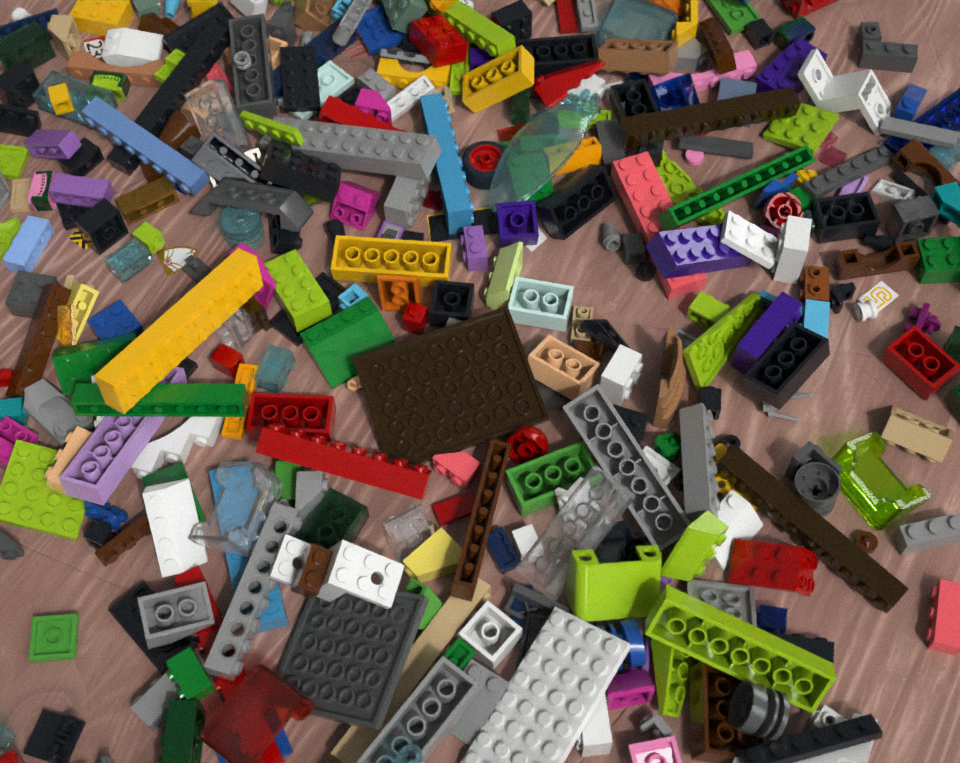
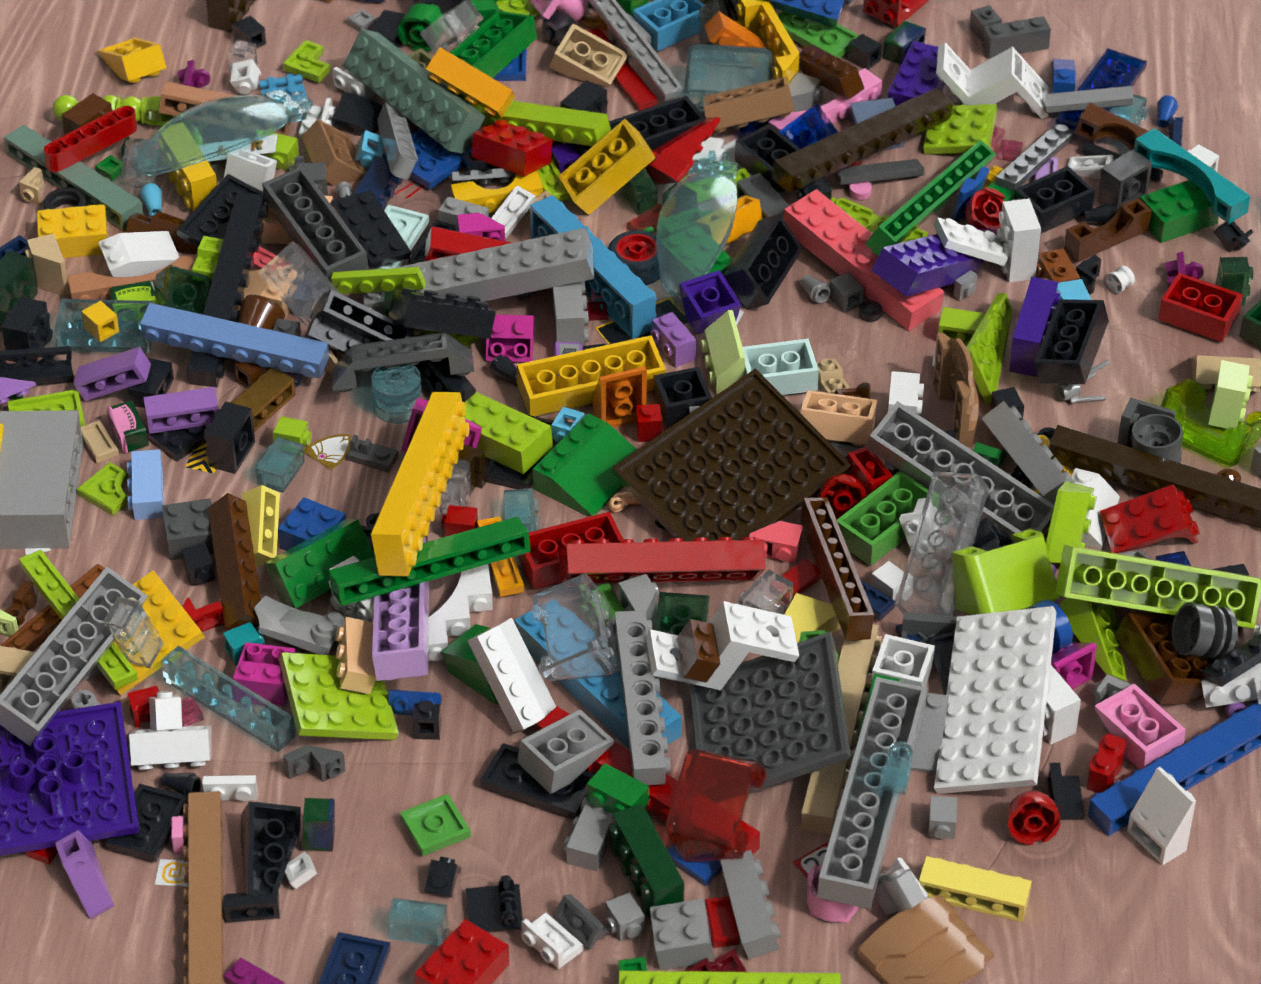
camera: 25 degrees left, 15 degrees down
clear yellow slope [57,305,76,346] -> none
sticker [84,36,105,60] -> none
reddish brown plate [95,512,152,567] -> none
light grey bush [234,51,252,70] -> none
black wing [580,319,630,354] -> none
dark azure tile [759,290,777,310] -> none
white sticker [858,281,899,312] -> none
none -> clear green slope [155,265,210,315]
none -> black brick [181,543,215,586]
none -> black bracket [425,857,461,897]
none -> red brick [847,446,893,496]
none -> light grey plate [953,270,978,301]
none -> yellowish green brick [1208,360,1253,430]

